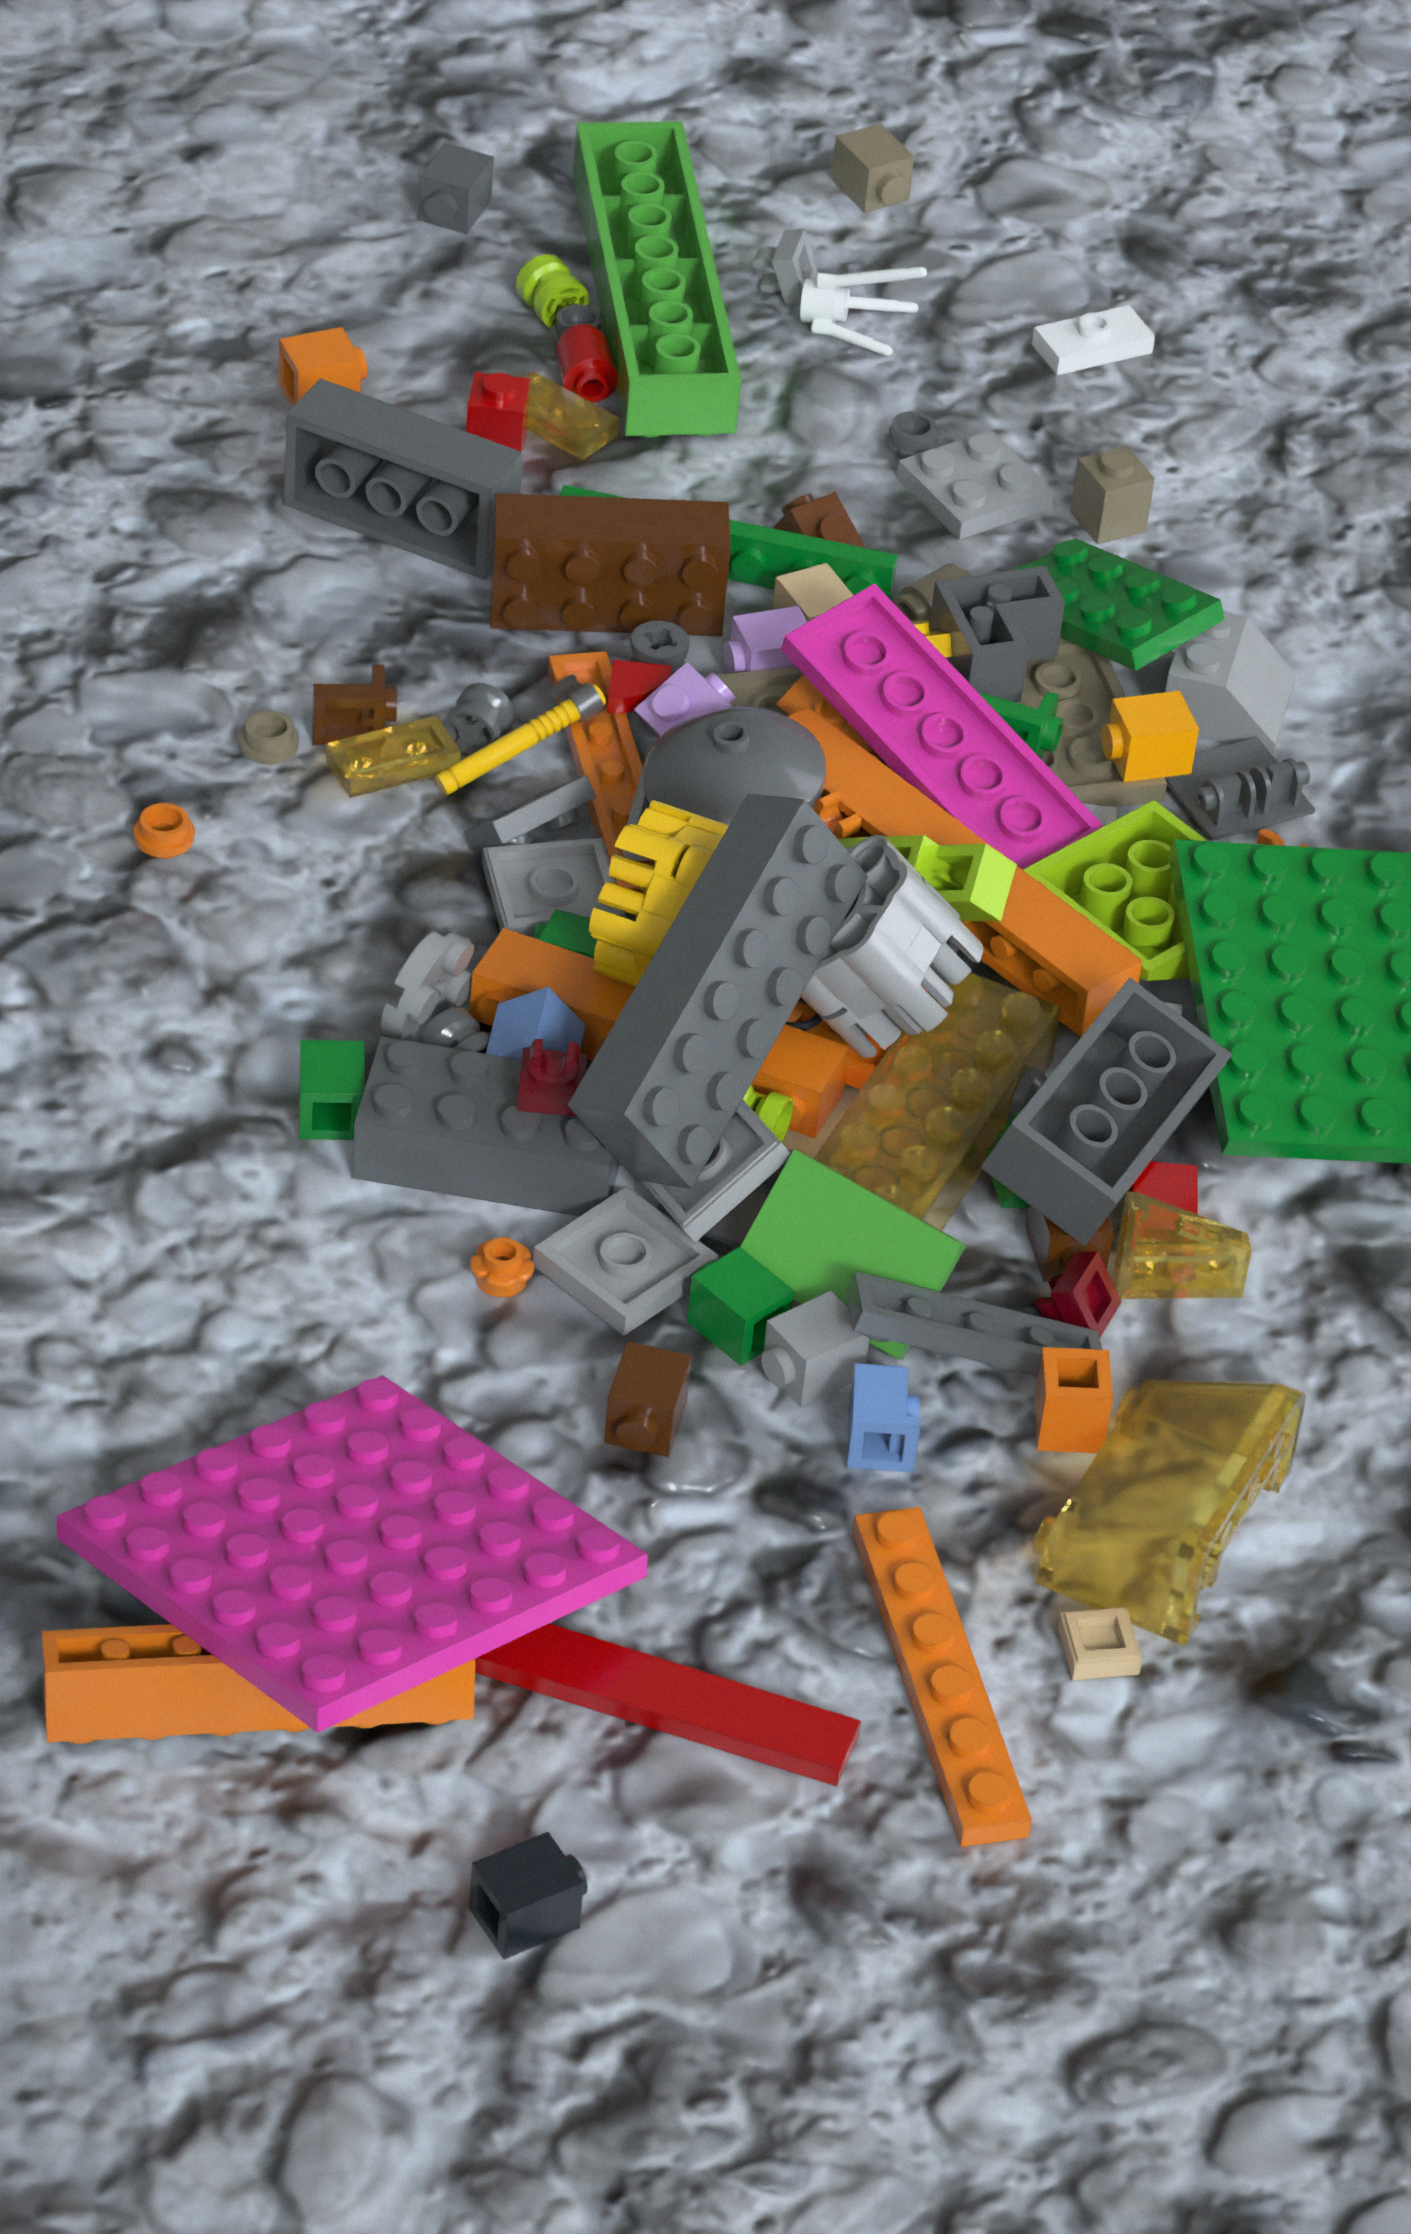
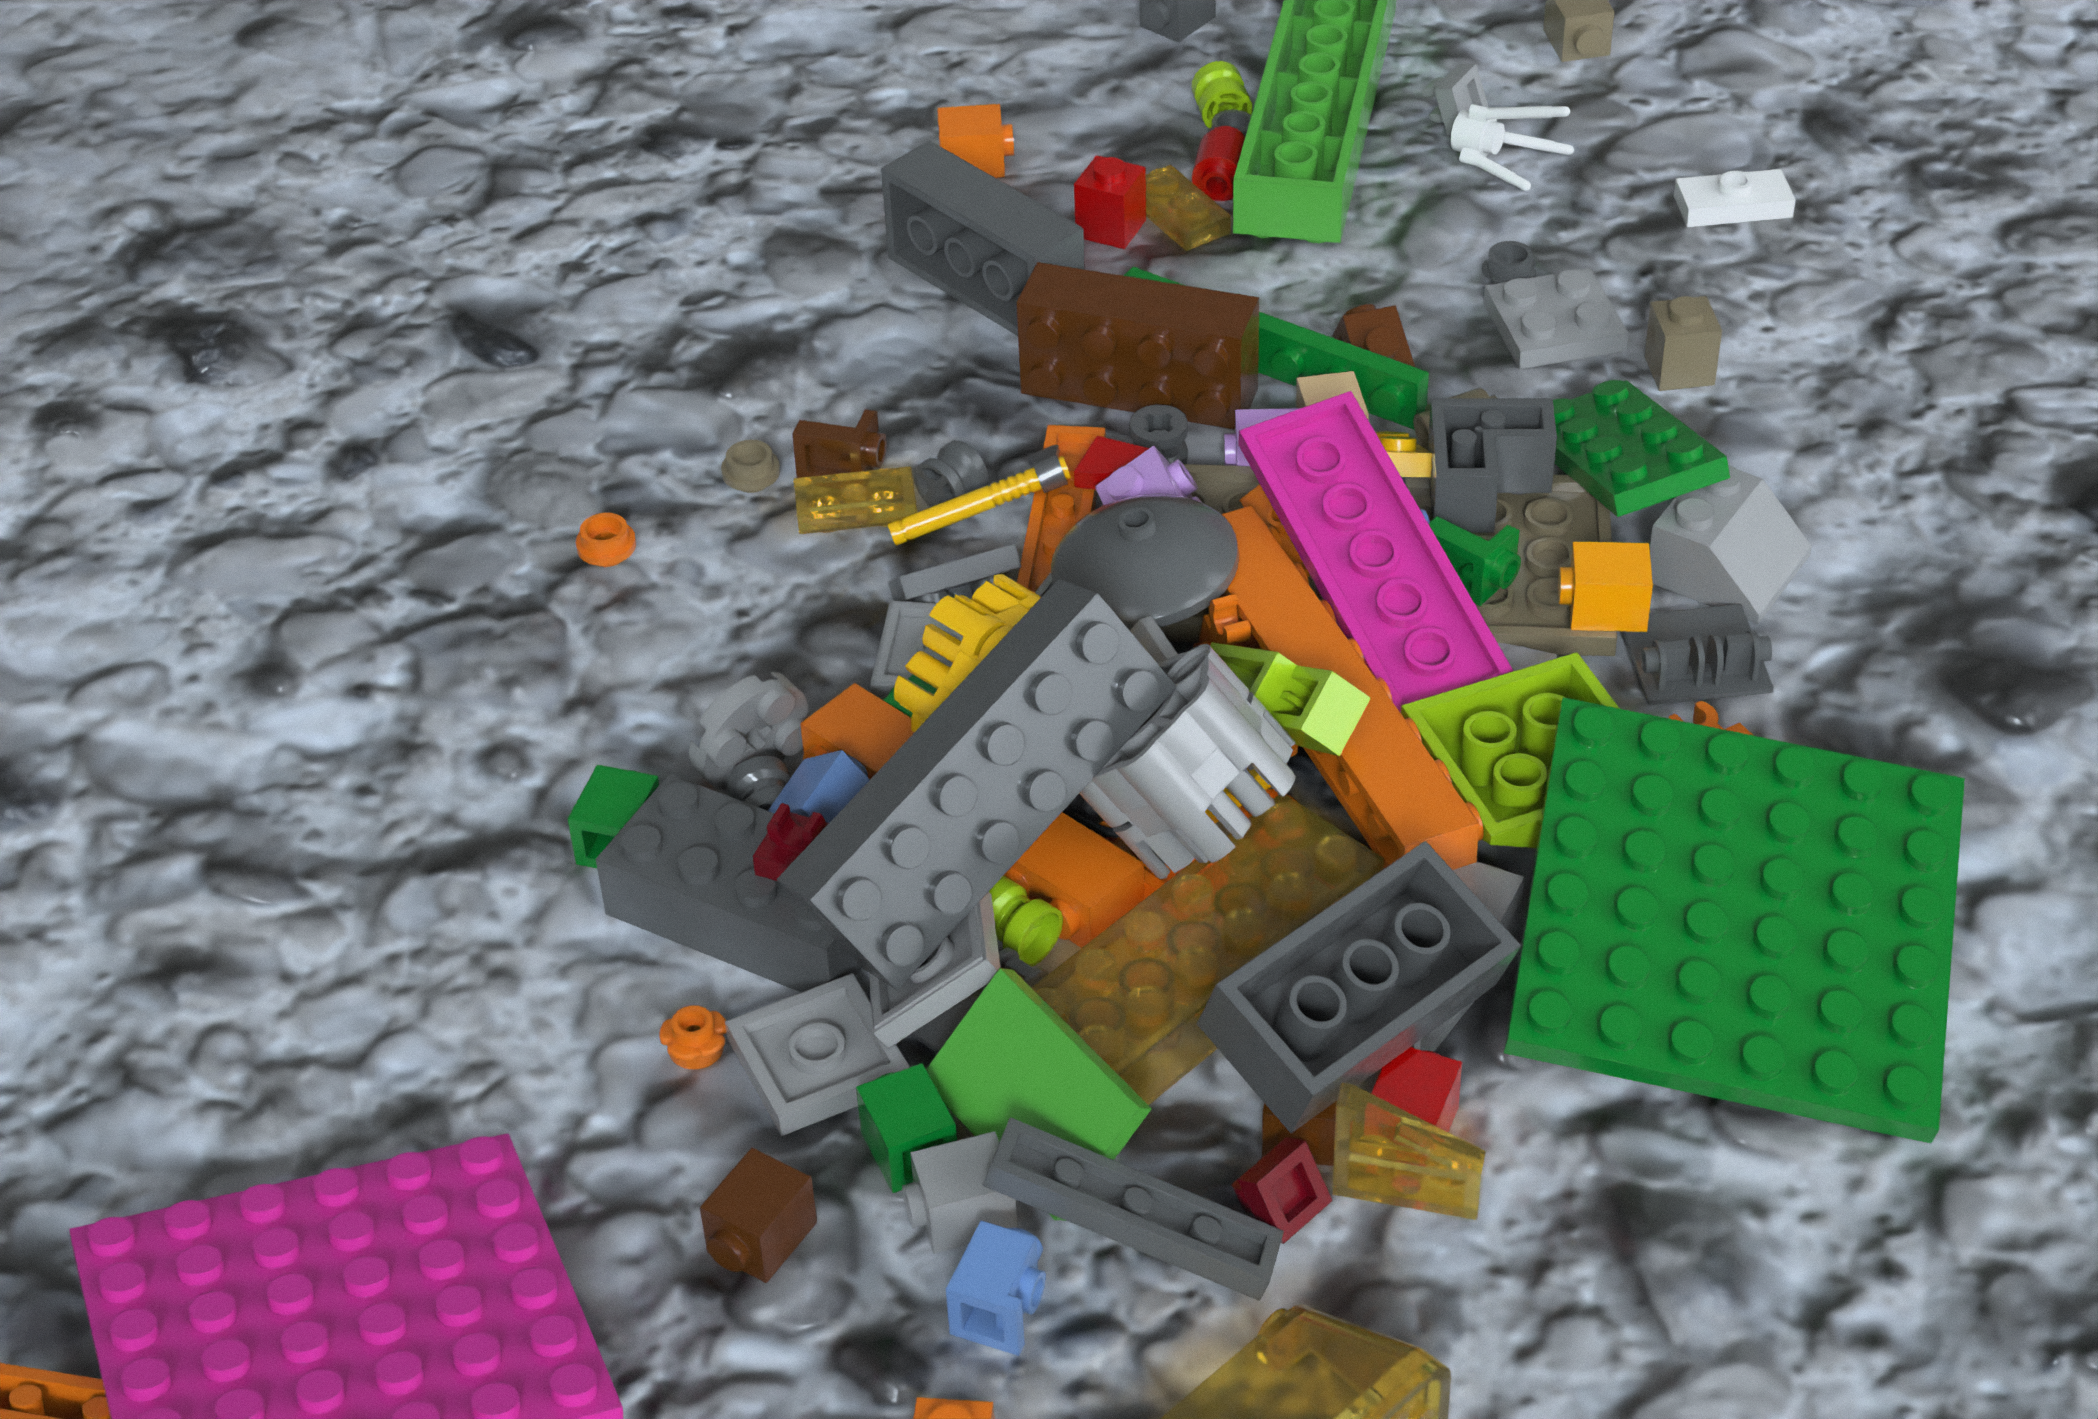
camera: 25 degrees right, 0 degrees up
orange brick [1034,1347,1113,1454] -> none

